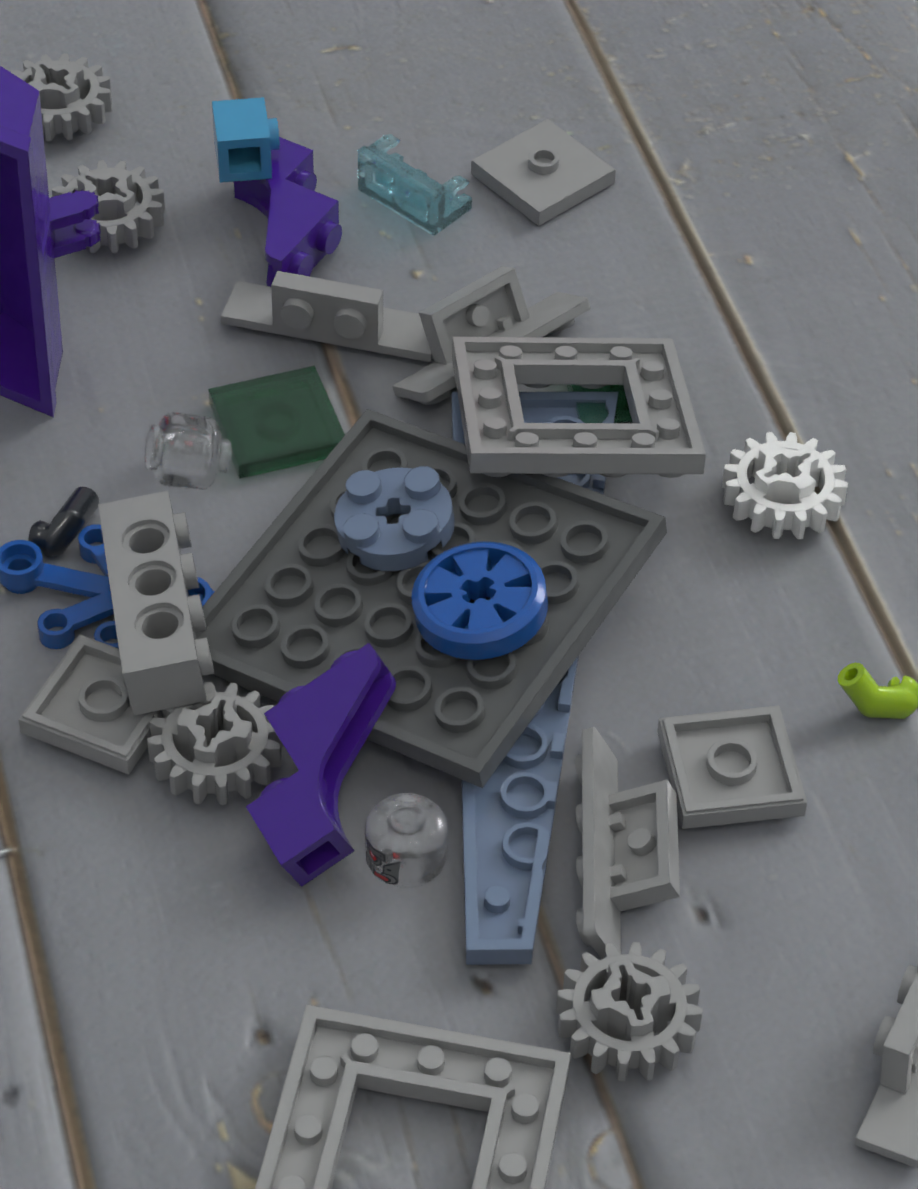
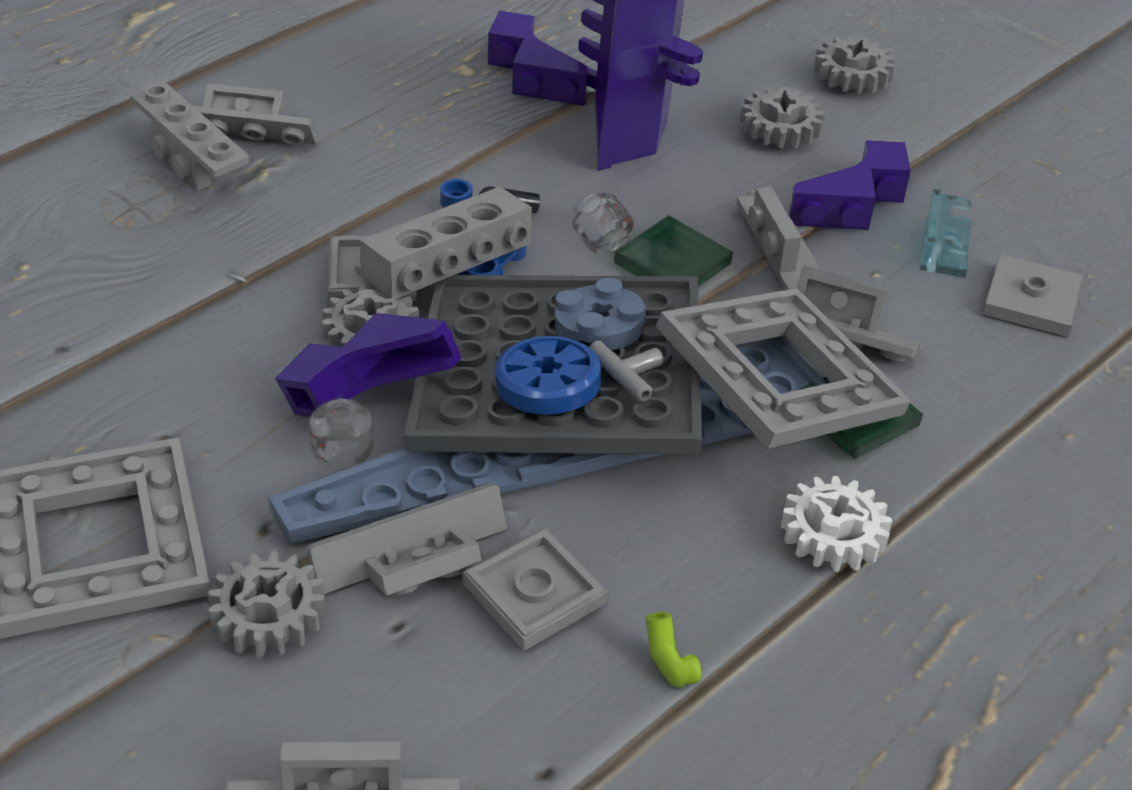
camera: 60 degrees right, 5 degrees down
dark azure brick [212,97,280,183] -> none
none -> light grey piece [589,341,663,402]

